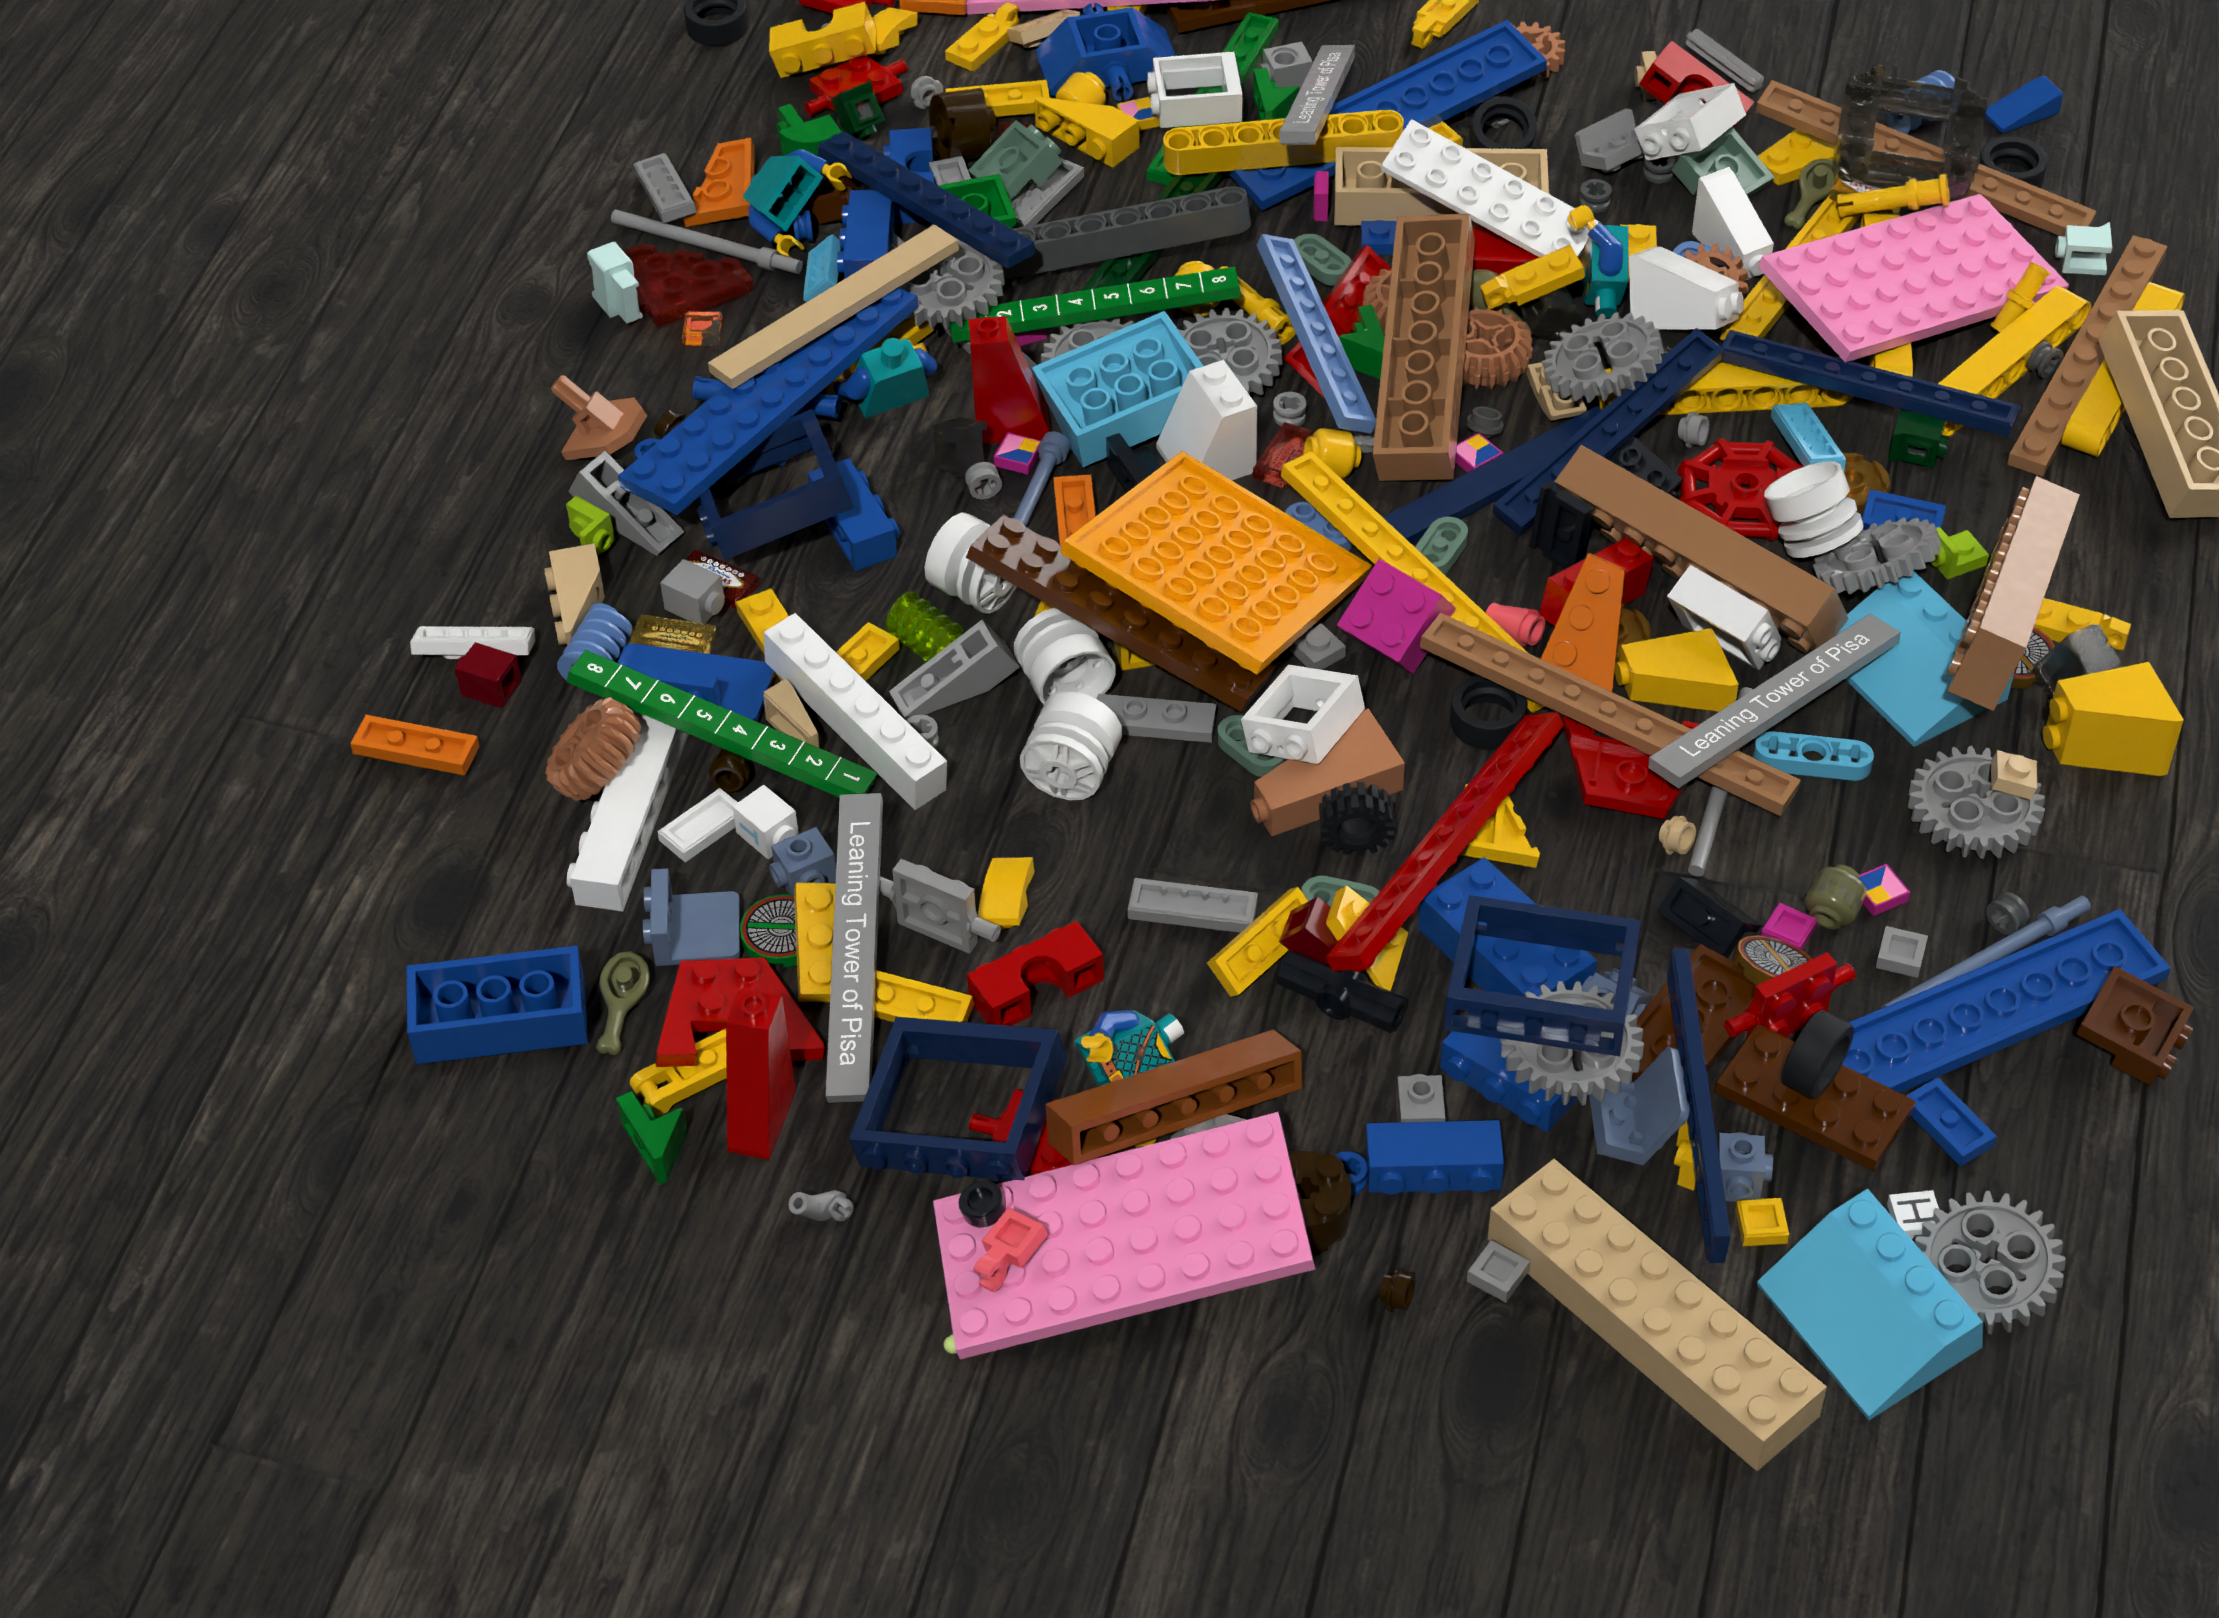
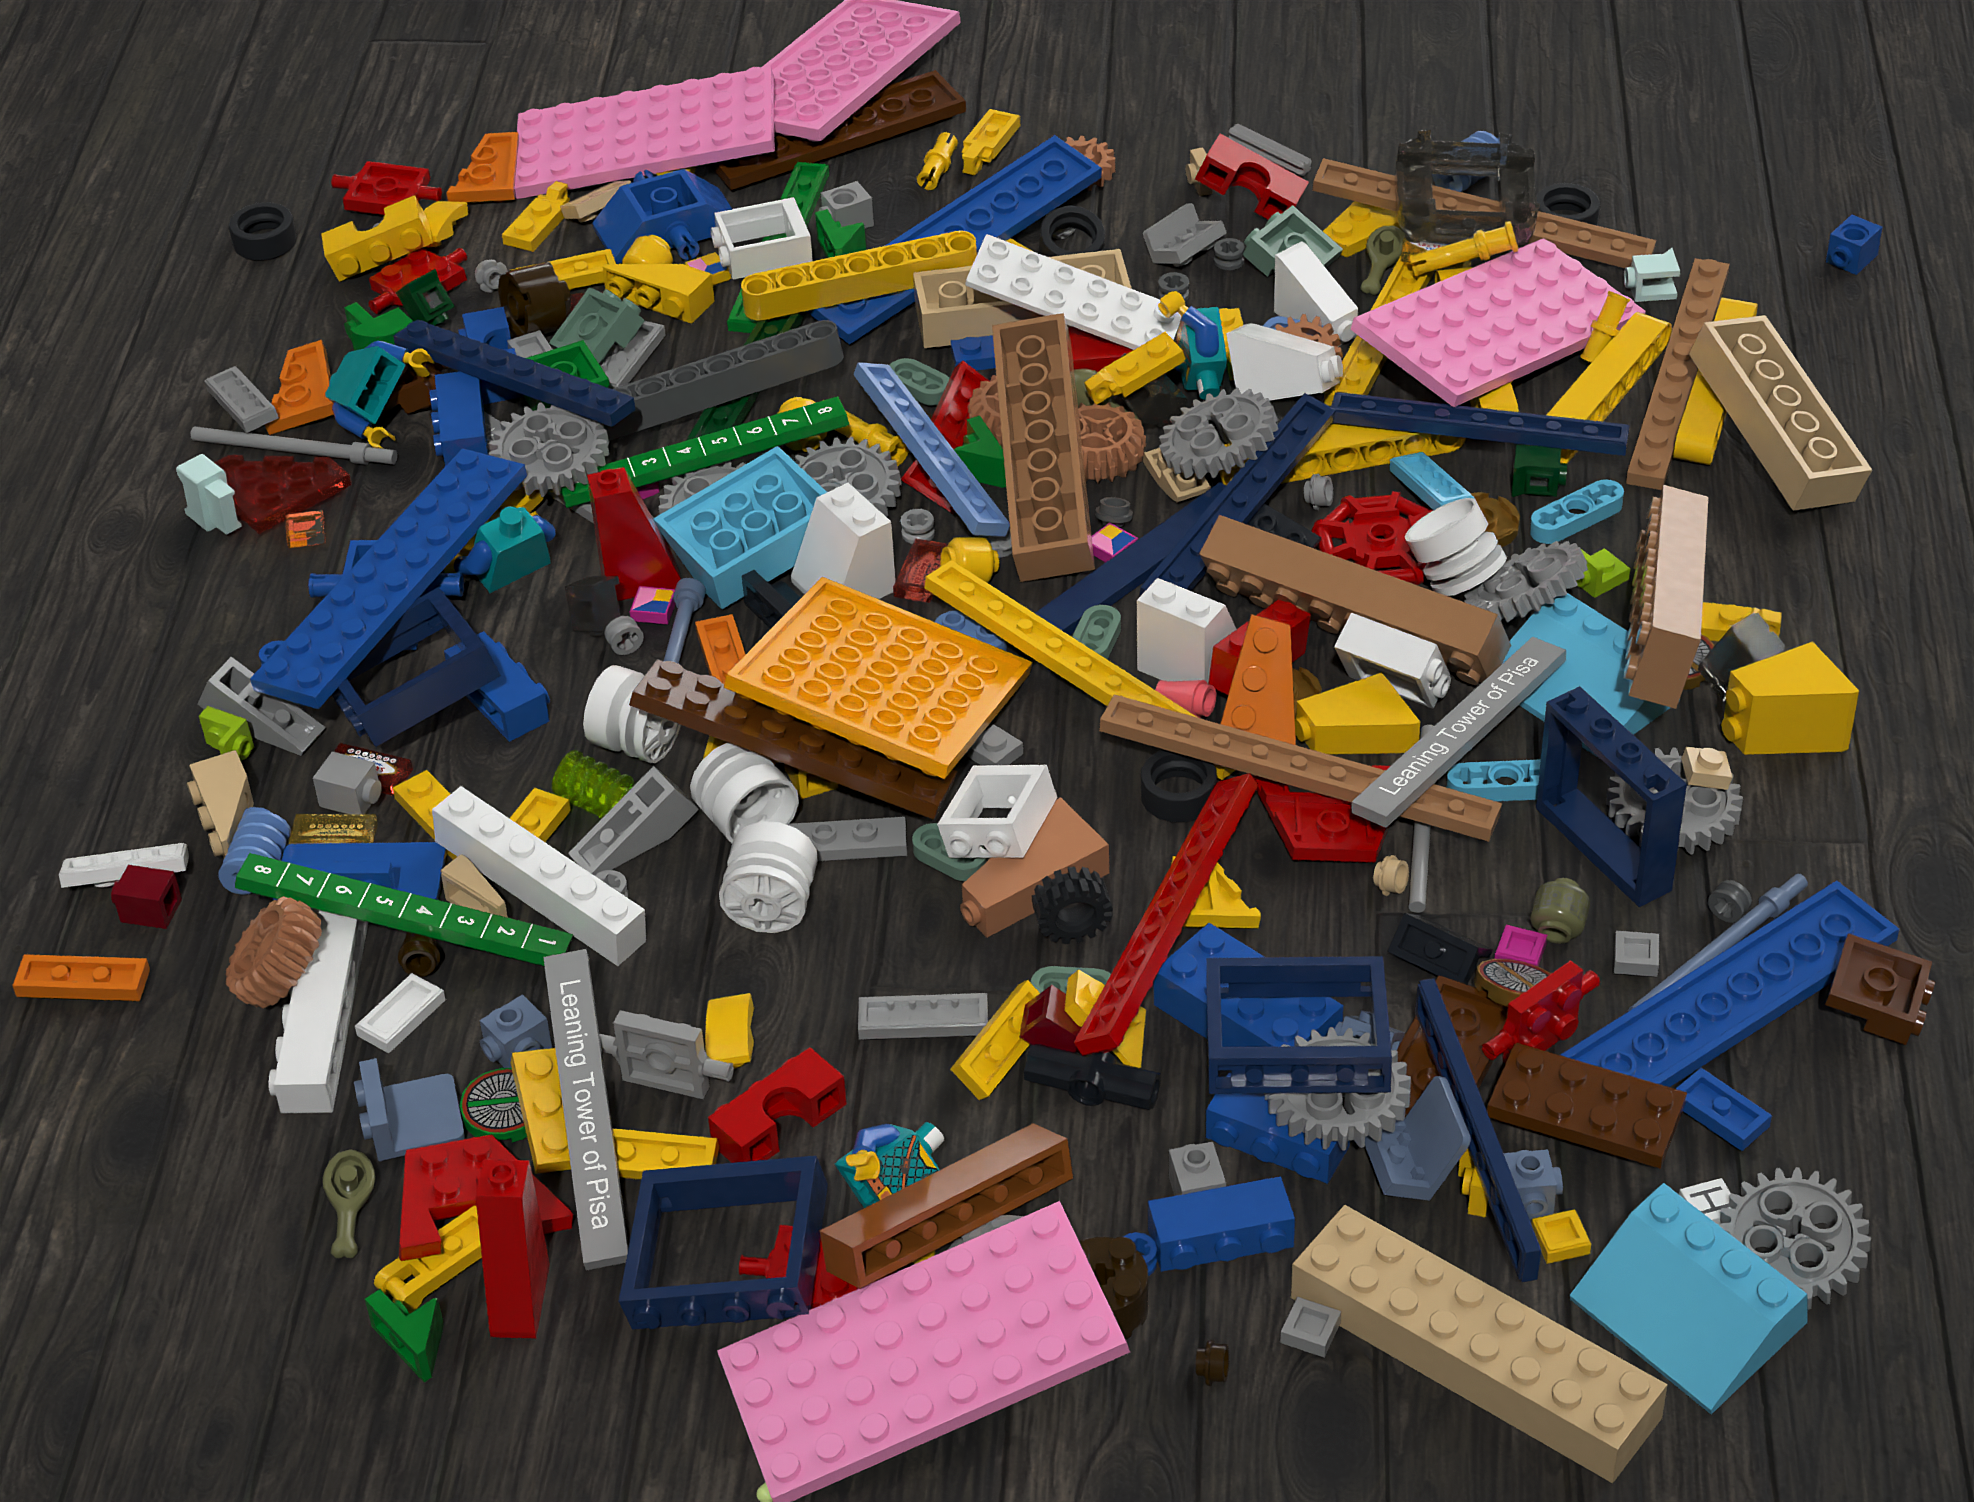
camera: 10 degrees left, 5 degrees down
blue brick [407,946,588,1064] -> none
nougat piece [551,375,647,460] -> none
dark brown plate [654,409,685,439] -> none
tan tile [708,224,959,389] -> none
white brick [732,785,799,859] -> none
light grey arm [789,1190,853,1222] -> none
blue bush [793,210,813,242] -> none
medium azure plate [803,234,841,302] -> none
black tile [958,1181,1006,1228] -> none
coral plate [973,1208,1048,1293] -> none
light grey tile [1279,45,1355,145] -> none
dark pink tile [1314,171,1329,221] -> none
dark pink brick [1337,559,1456,675] -> none
black plate [1529,481,1594,569] -> none
white window [1635,83,1746,161] -> none
black tyre [1781,1010,1854,1100] -> none
tile [1859,864,1910,916] -> none
blue plate [1862,489,1946,530] -> none
blue slope [1982,76,2063,133] -> none
dark grey bush [2027,341,2063,379] -> none
none -> yellow pin [917,132,958,190]
none -> white slope [1137,578,1237,683]
none -> medium azure beam [1530,480,1624,544]
none -> dark blue window [1536,686,1687,907]

